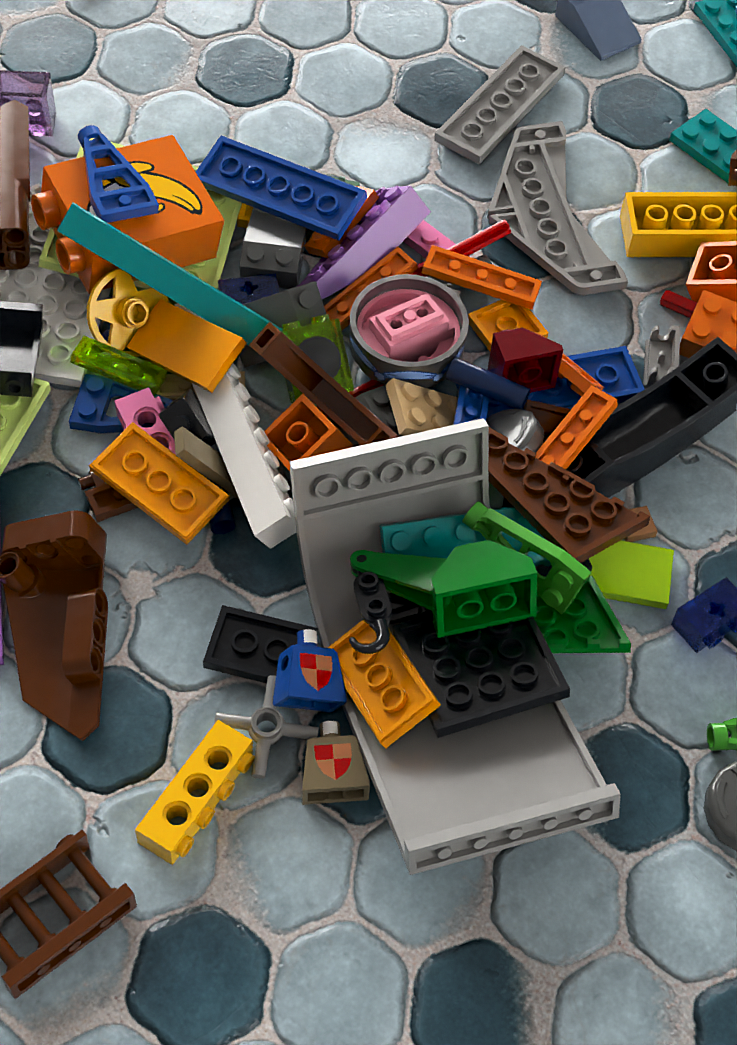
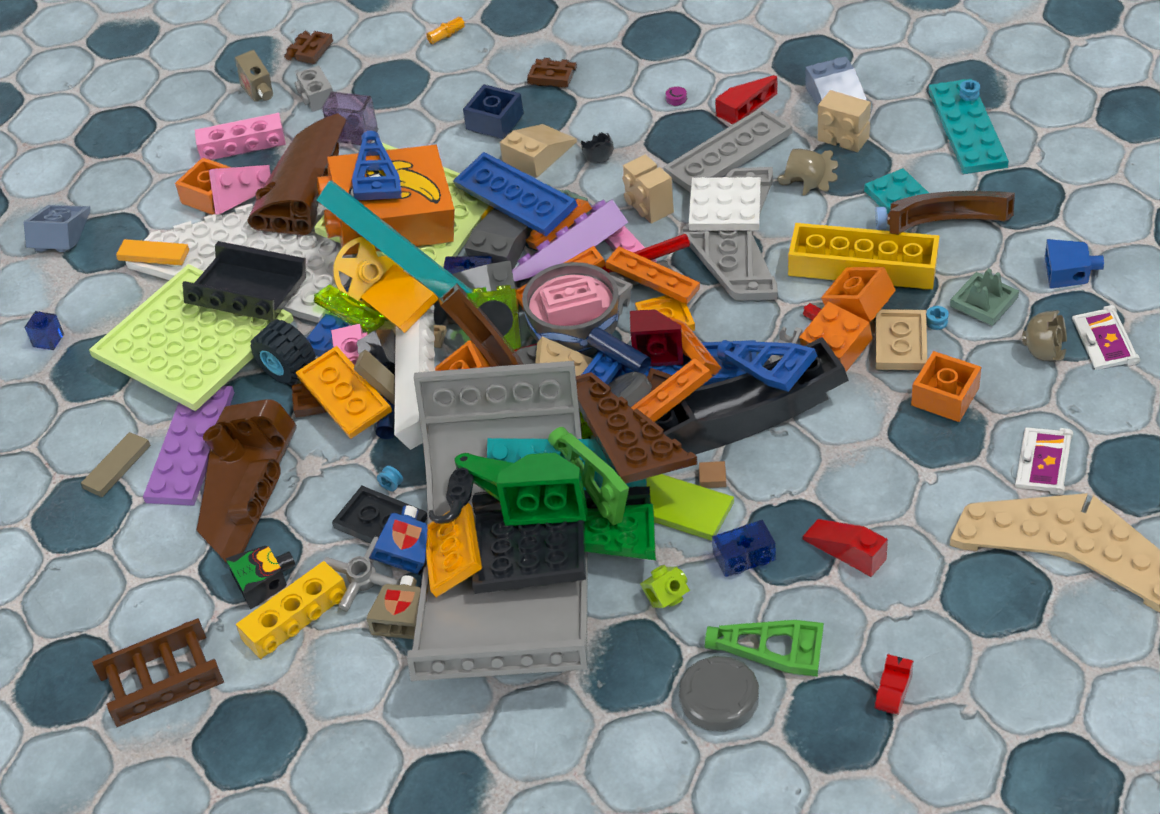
camera: 25 degrees right, 10 degrees down
none -> torso [225,546,296,609]
none -> black wheel [250,319,316,386]
none -> dark azure bush [377,466,403,491]
none -> dark blue brick [463,84,524,139]
none -> tan slope [500,124,577,178]
none -> reddish brown plate [527,58,577,87]
none -> black hair [581,132,614,163]
none -> tan piece [622,154,674,224]
none -> lime brick [640,565,690,608]
none -> magenta tile [666,86,687,106]
none -> white plate [689,177,761,231]
none -> red slope [715,75,778,124]
none -> blue plate [717,340,817,392]
none -> dark tan piece [777,149,838,196]
none -> tan piece [818,90,871,153]
none -> light blue tile [875,207,887,230]

